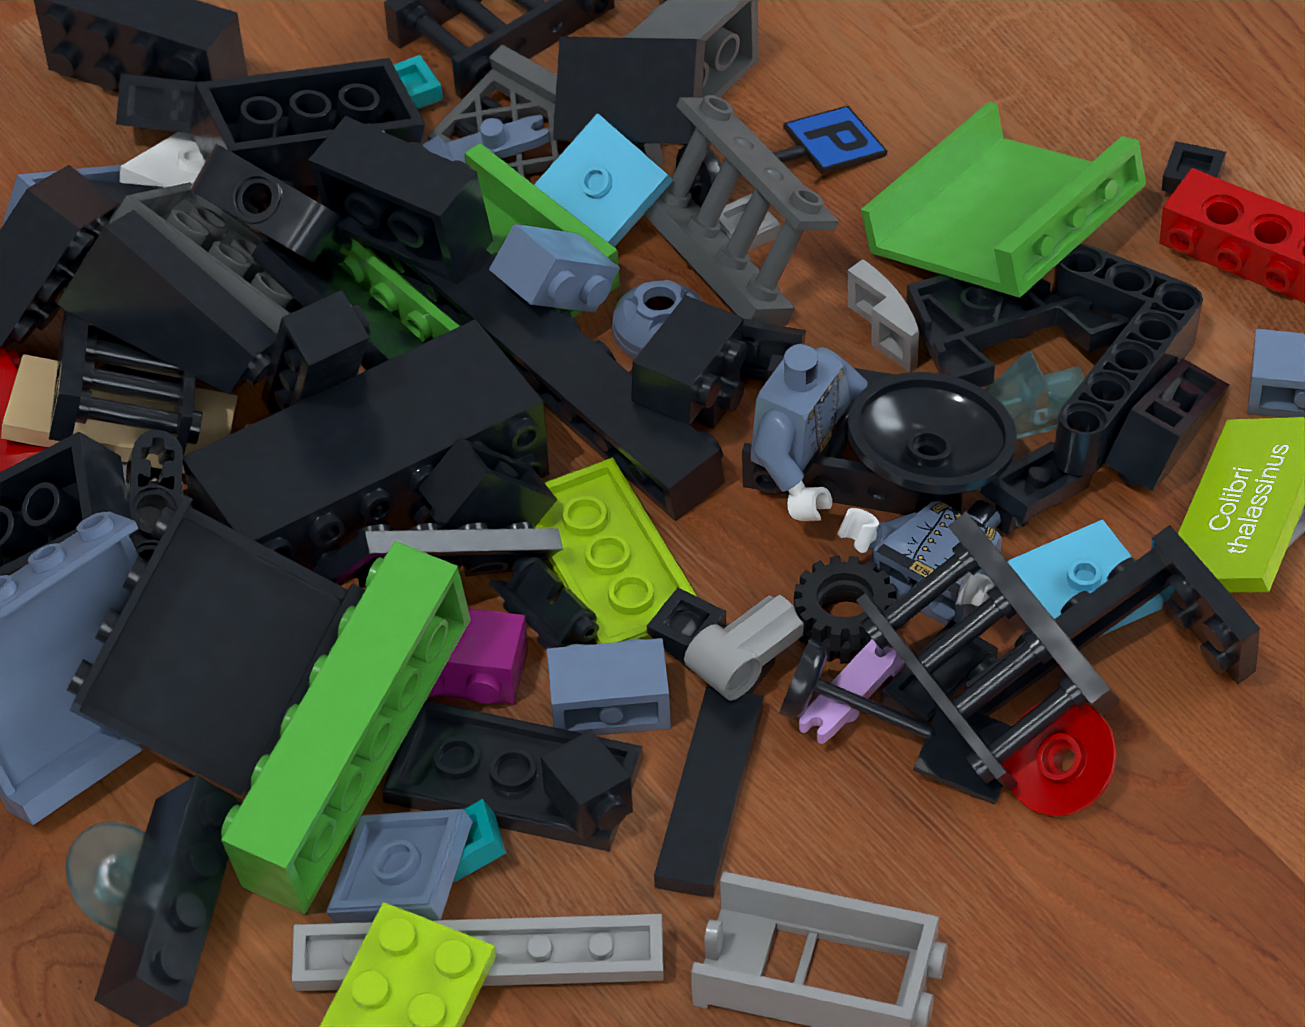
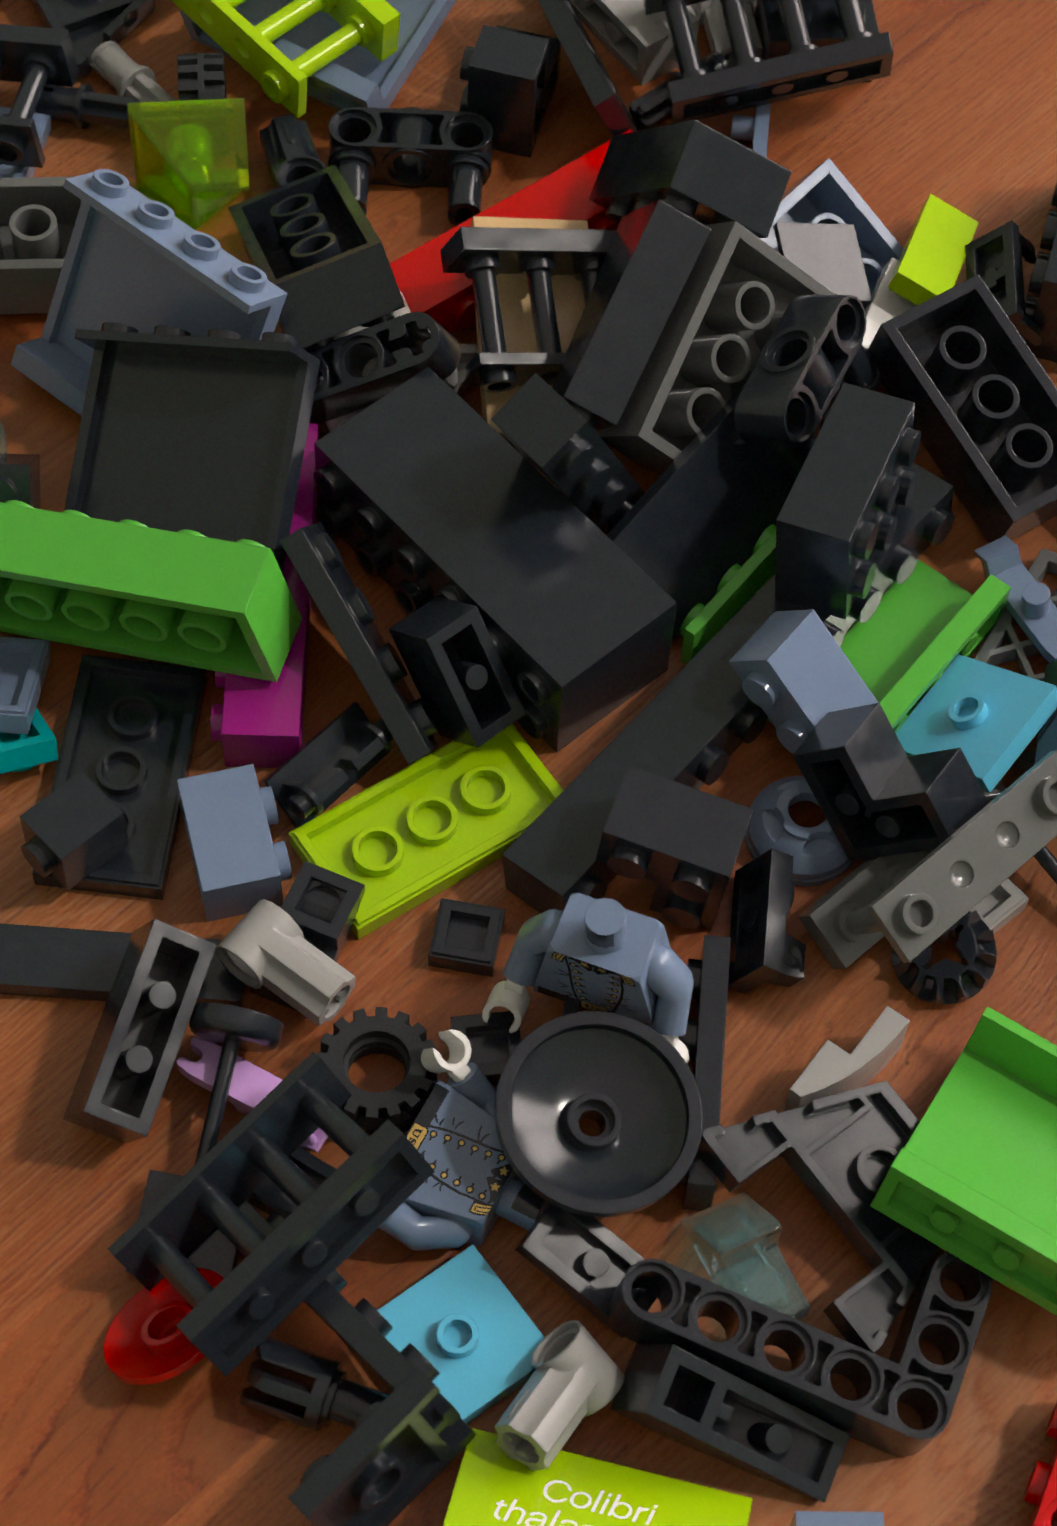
camera: 75 degrees right, 10 degrees up
none -> black brick [63,919,217,1143]
none -> black arm [239,1336,389,1431]
none -> black tile [428,898,505,977]
none -> black plate [450,1011,521,1086]
none -> light grey piece [494,1320,625,1471]
none -> black brick [793,703,988,861]
none -> lime tile [888,193,979,306]
none -> black gear [891,910,997,1004]

